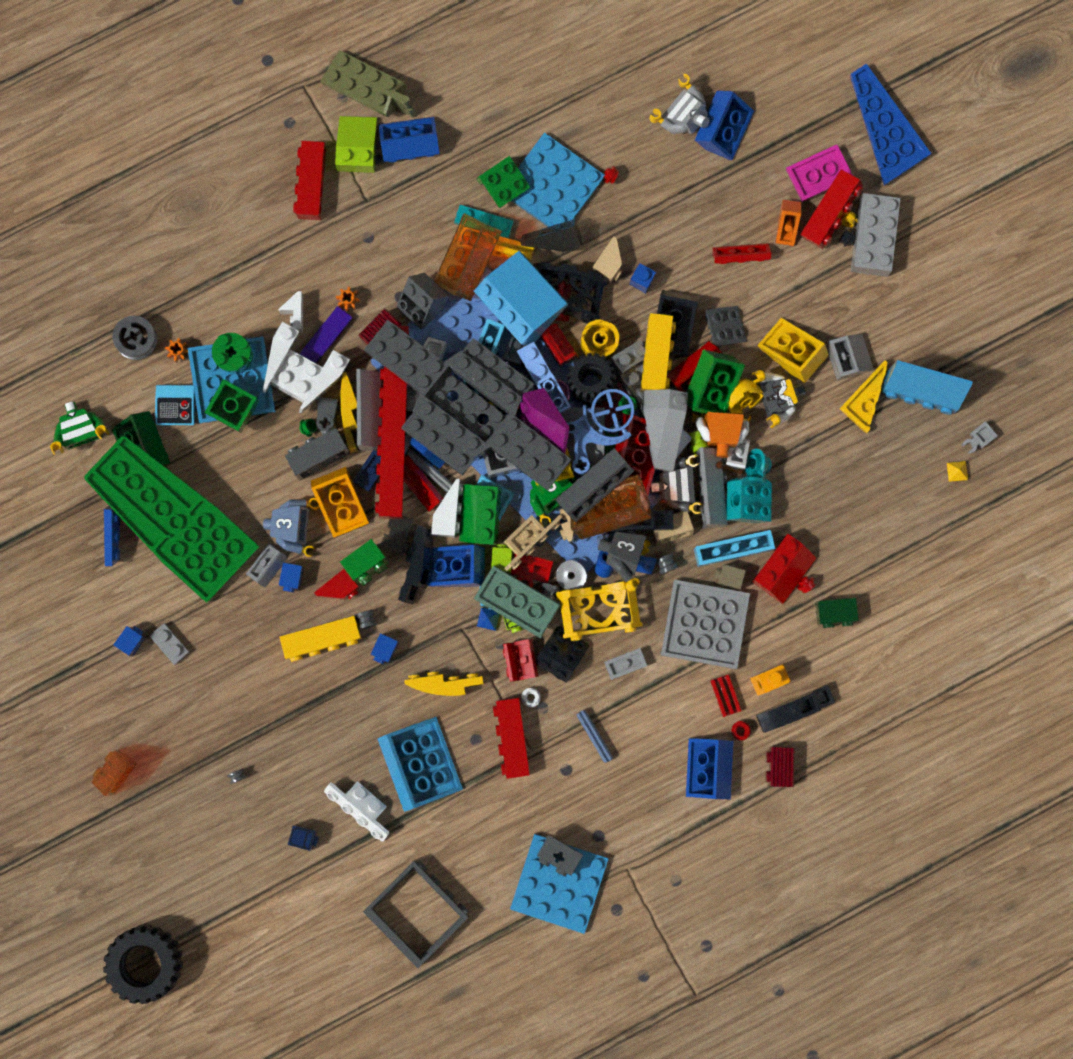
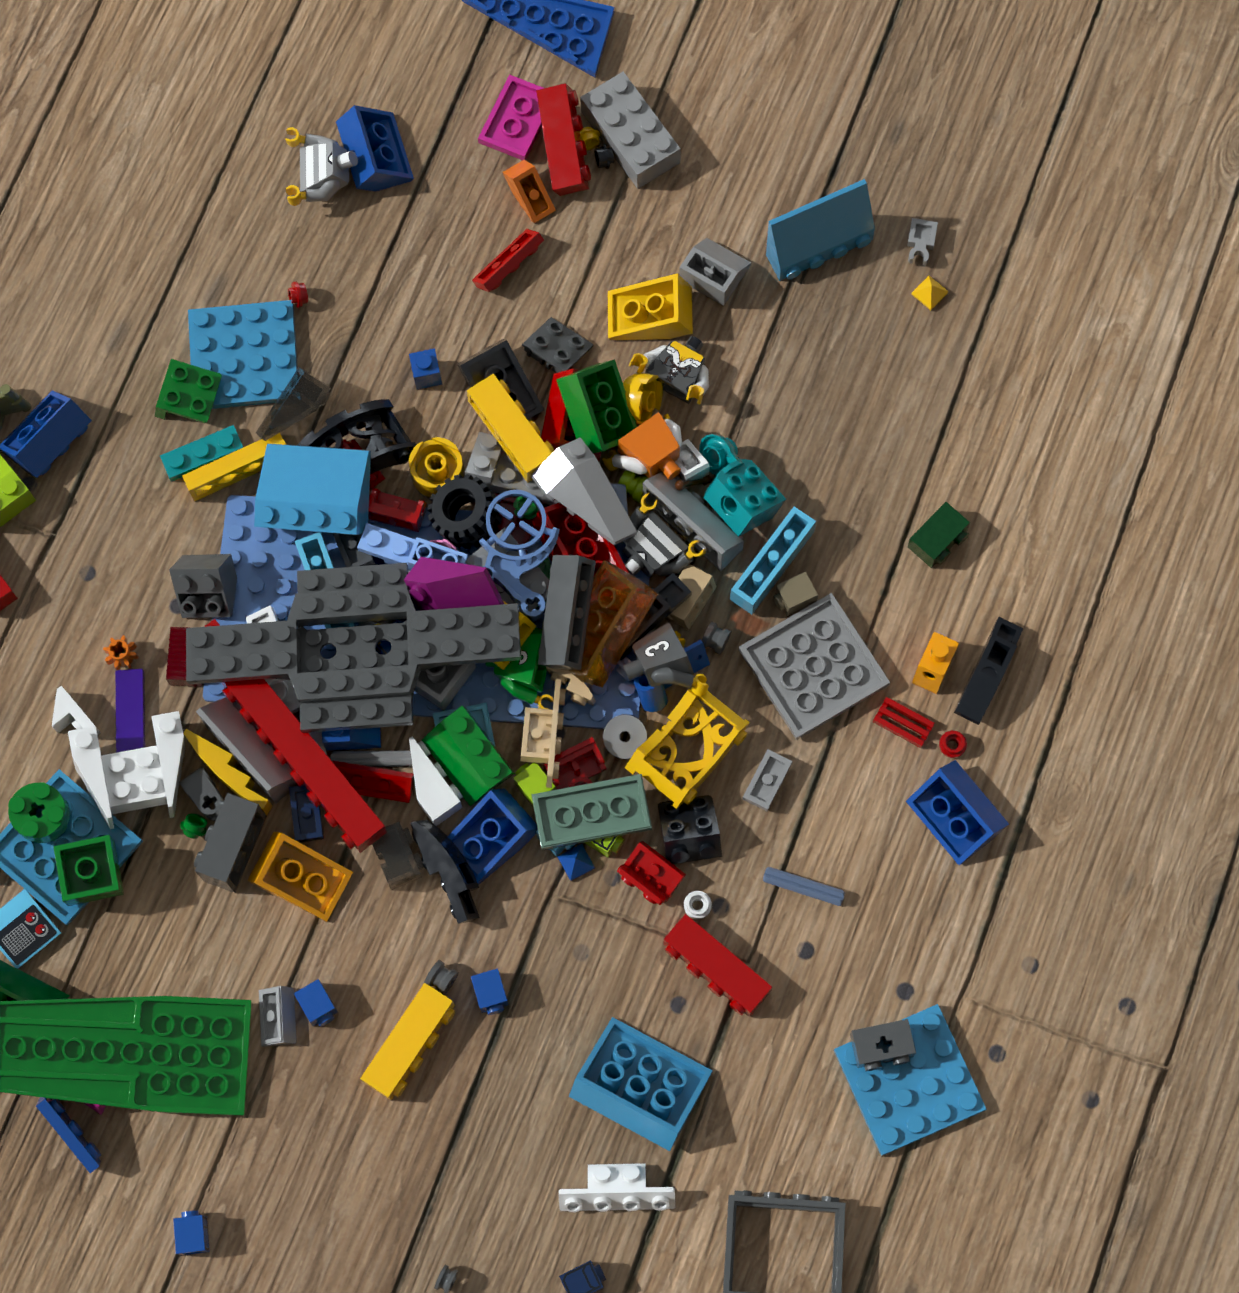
camera: 35 degrees left, 10 degrees down
light grey plate [149,623,190,665] -> none
sand blue torso [263,498,319,557] -> none
red slope [314,569,360,600] -> none
green brick [340,539,389,586] -> none
yellow slope [404,671,484,696] -> none
clear orange slope [434,213,502,301] -> none
dark grey wheel [541,583,560,602] -> none
tan slope [592,236,623,284] -> none
red slope [752,534,816,604] -> none
dark red brick [765,747,795,787] -> none
red plate [797,576,816,593] -> none
yellow wing [840,360,888,433] -> none

